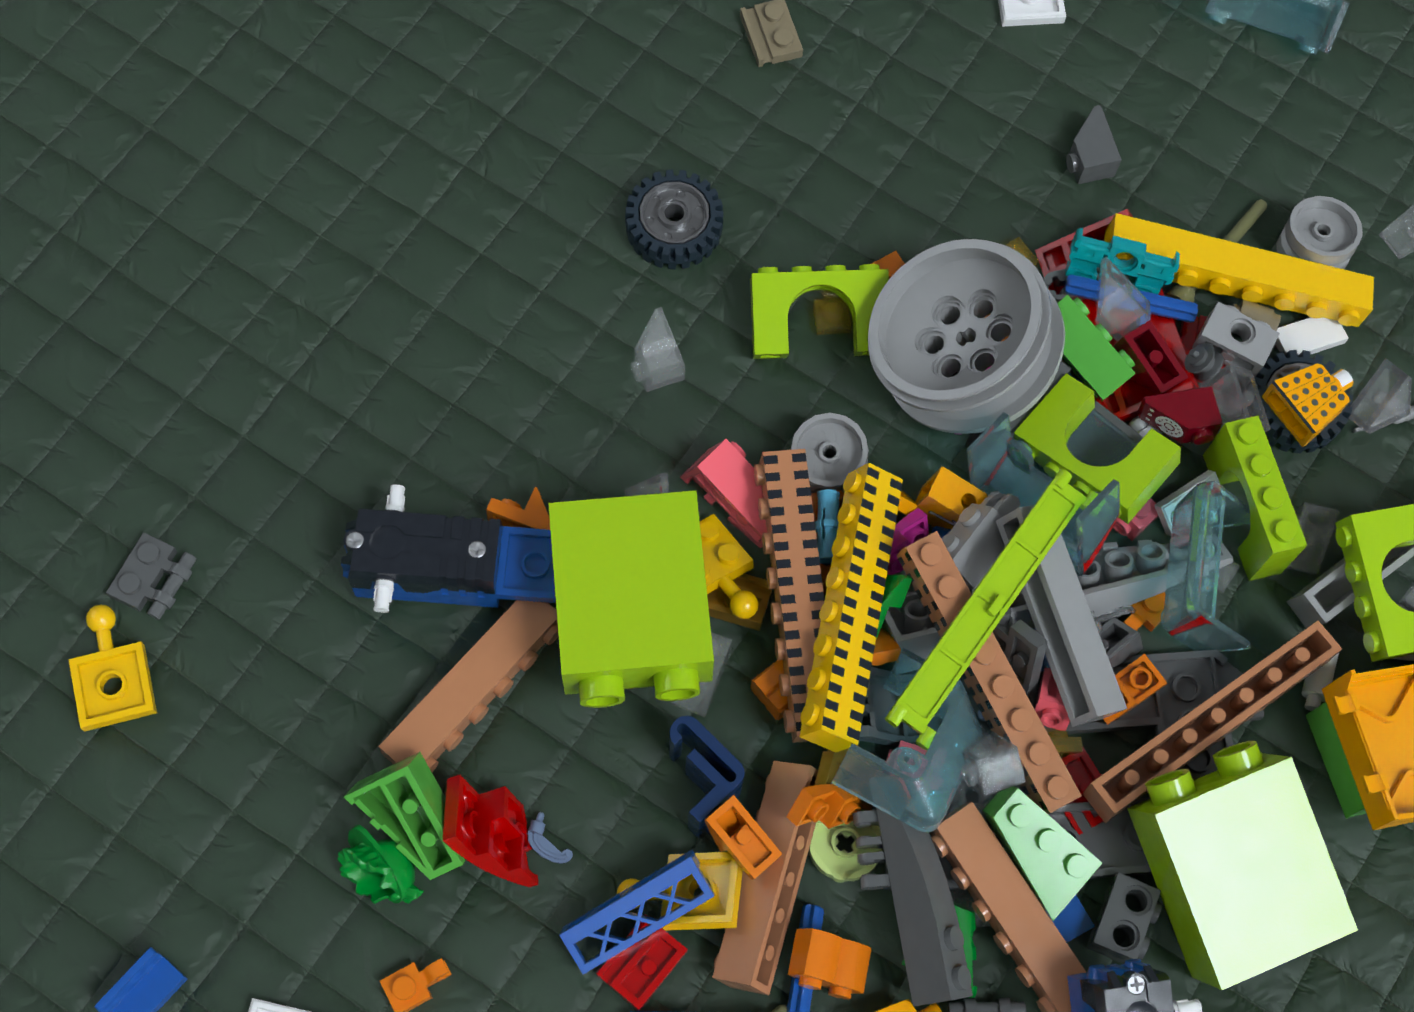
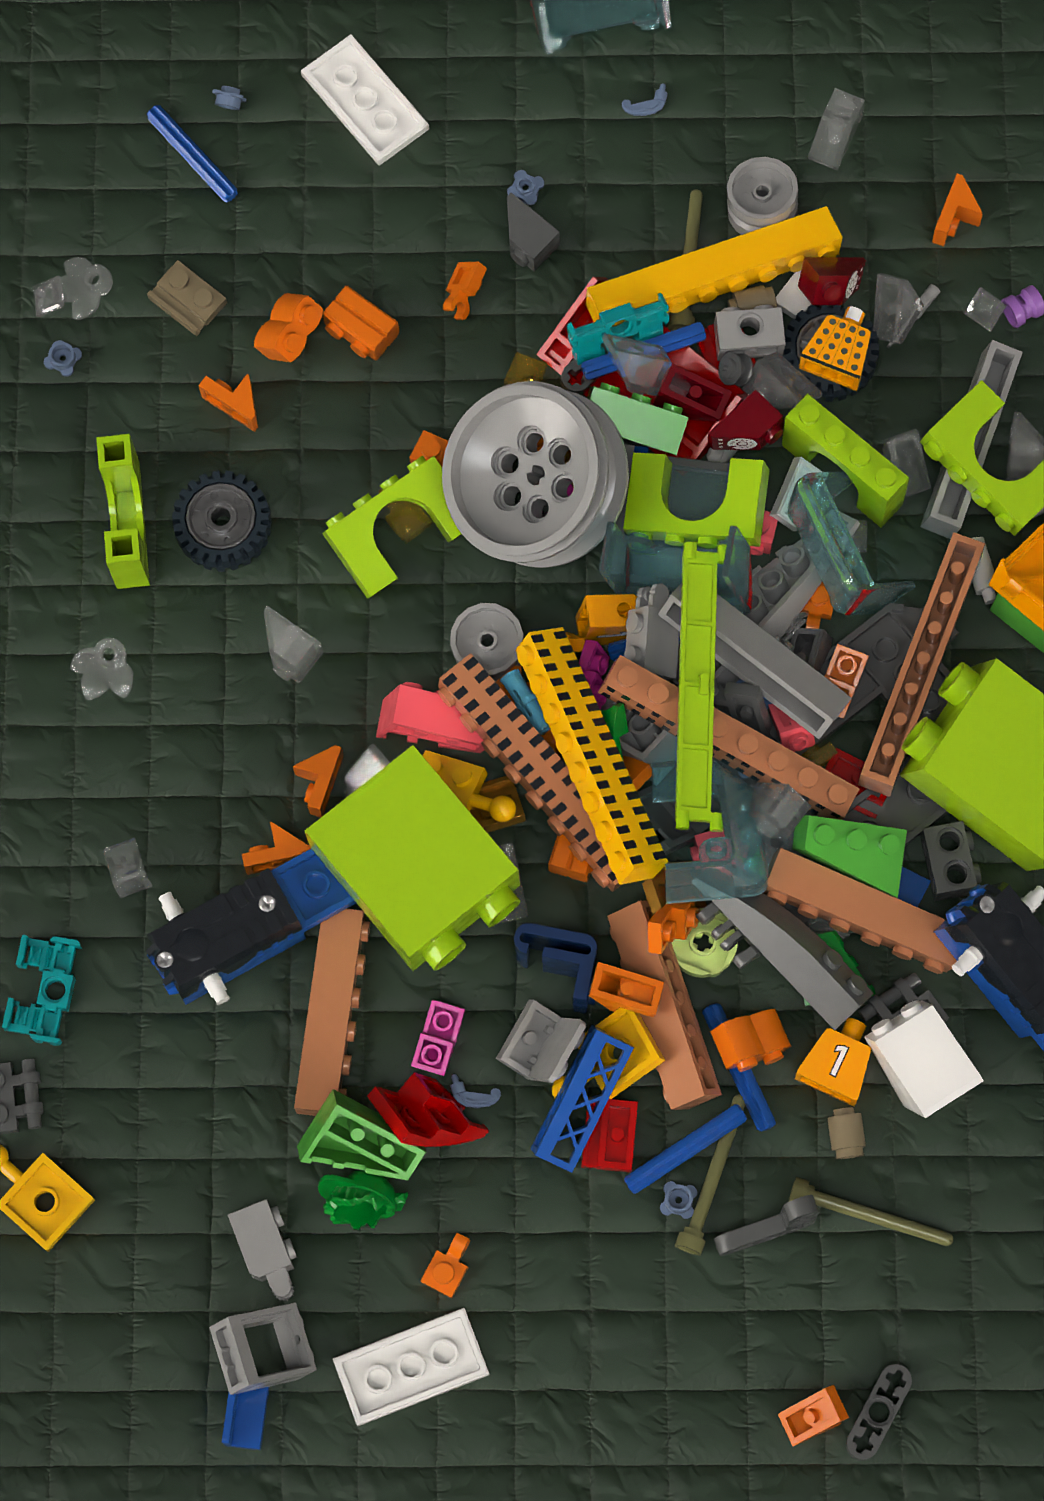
camera: 25 degrees left, 5 degrees up
none -> teal piece [2,935,82,1046]
none -> sand blue plate [44,340,82,377]
none -> clear plate [70,638,133,700]
none -> lime arch [96,434,150,589]
none -> clear slope [103,838,152,898]
none -> orange slope [198,374,258,432]
none -> light grey window [209,1303,317,1395]
none -> light grey hinge [228,1199,297,1301]
none -> orange brick [254,293,323,362]
none -> orange slope [293,745,344,818]
none -> orange brick [323,286,400,361]
none -> dark pink slope [411,999,466,1076]
none -> orange plate [443,261,487,320]
none -> light grey bracket [496,999,586,1083]
none -> sand blue plate [507,170,544,205]
none -> sand blue piece [622,83,668,116]
none -> dark red slope [798,257,866,305]

